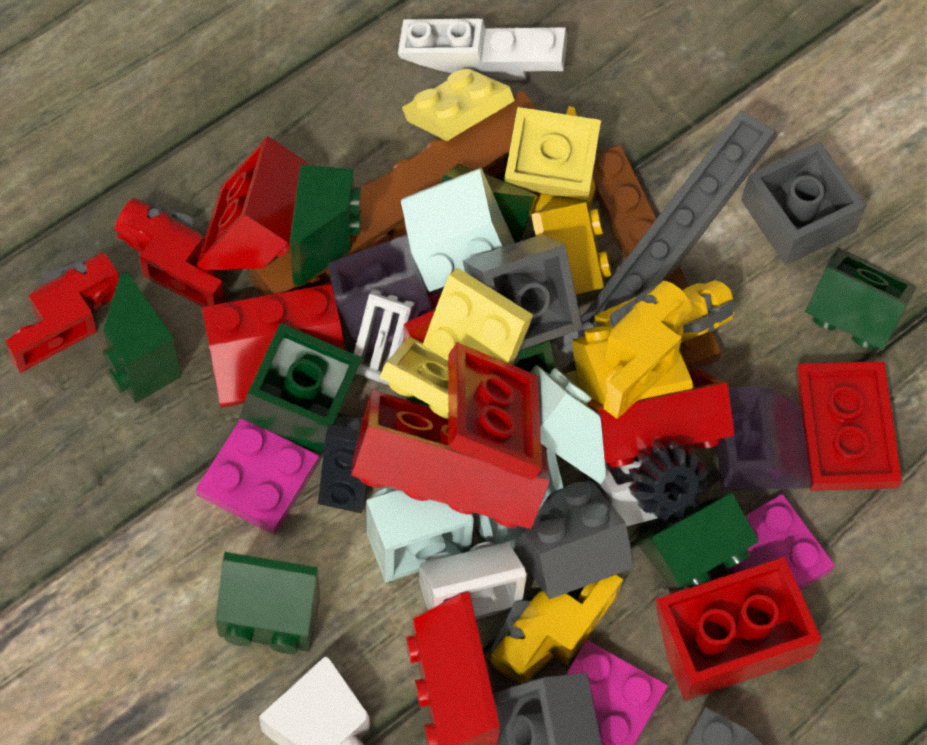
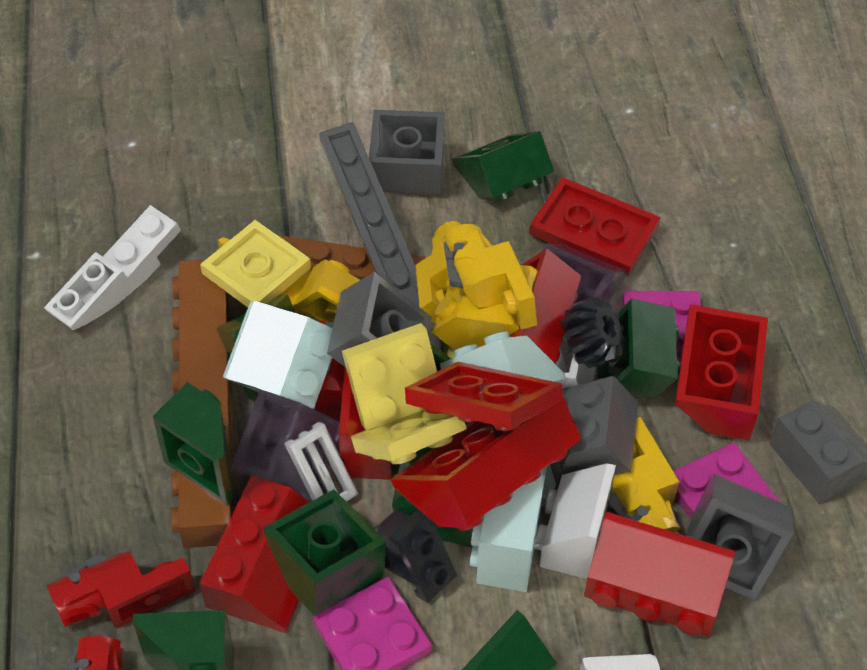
camera: 55 degrees left, 10 degrees down
red slope [197,136,309,270] -> none
light yellow plate [402,69,515,141] -> none

